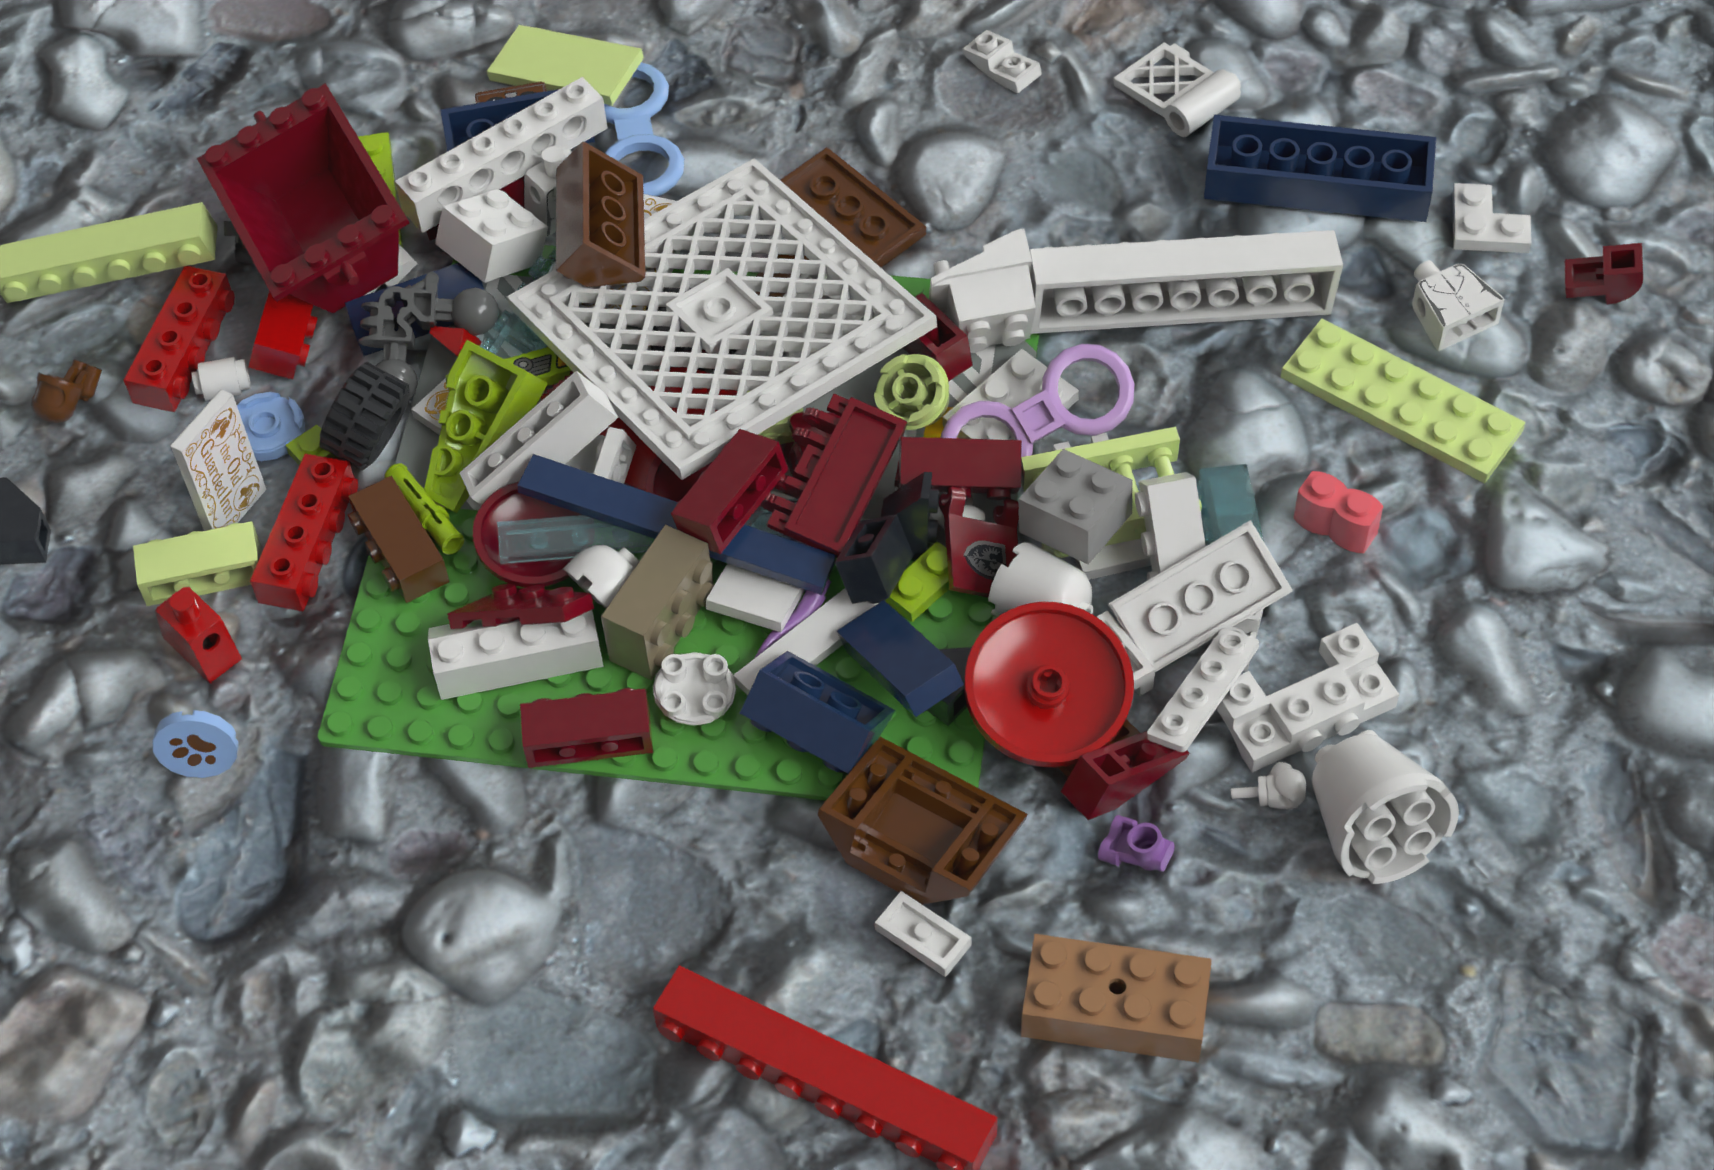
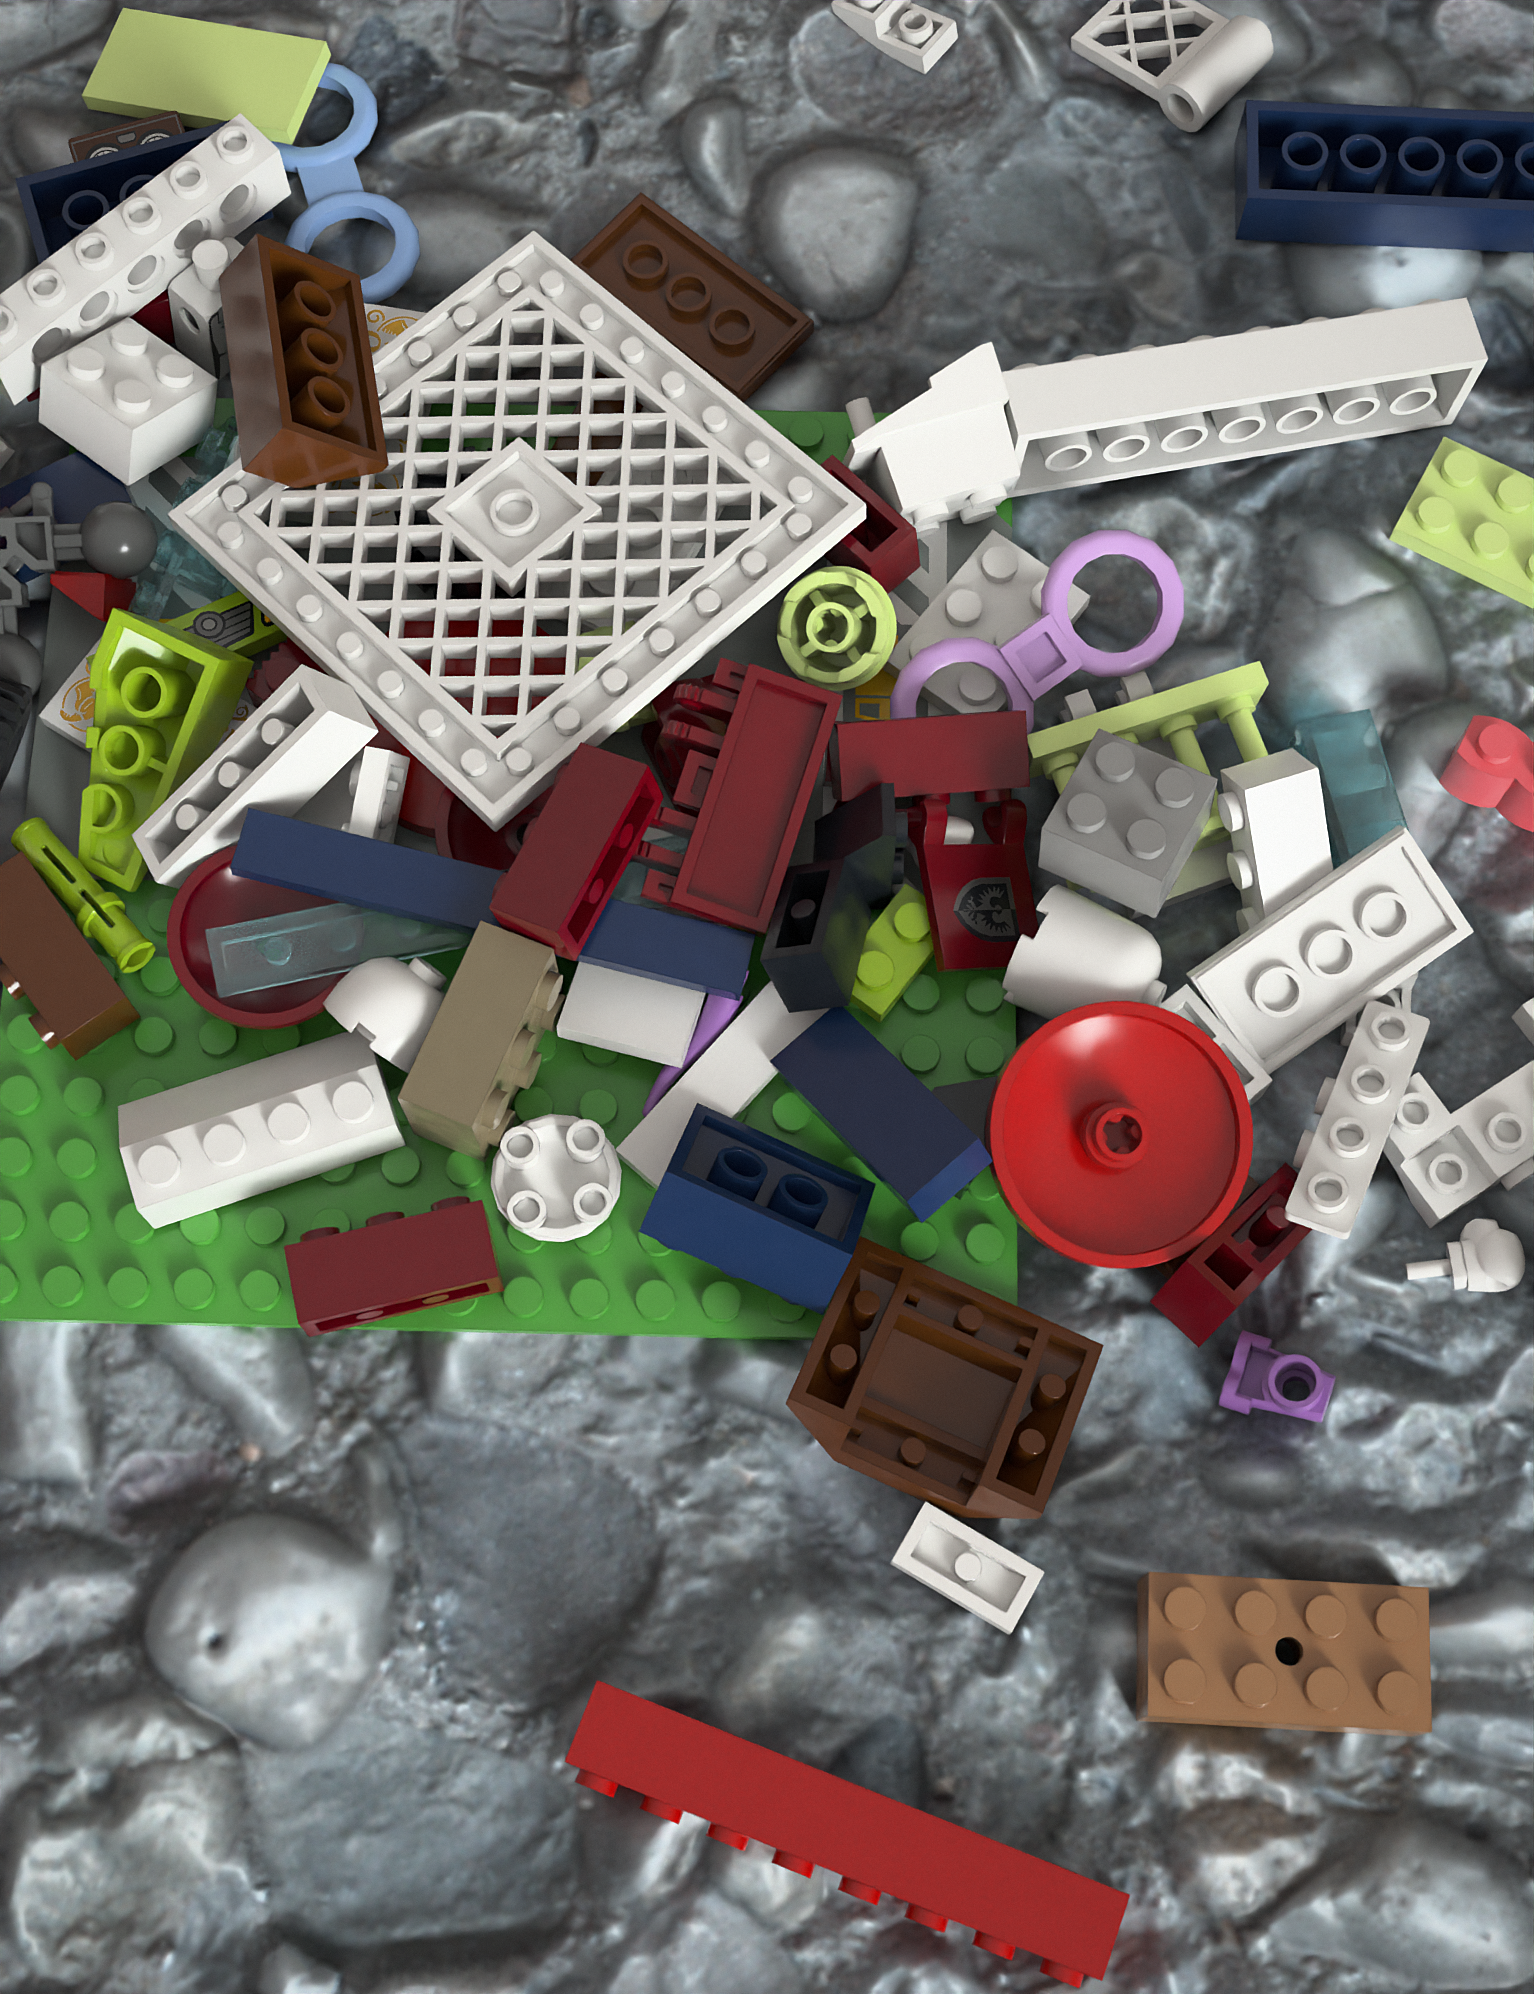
camera: 10 degrees left, 15 degrees up
dark red wing [447,583,594,629] -> none

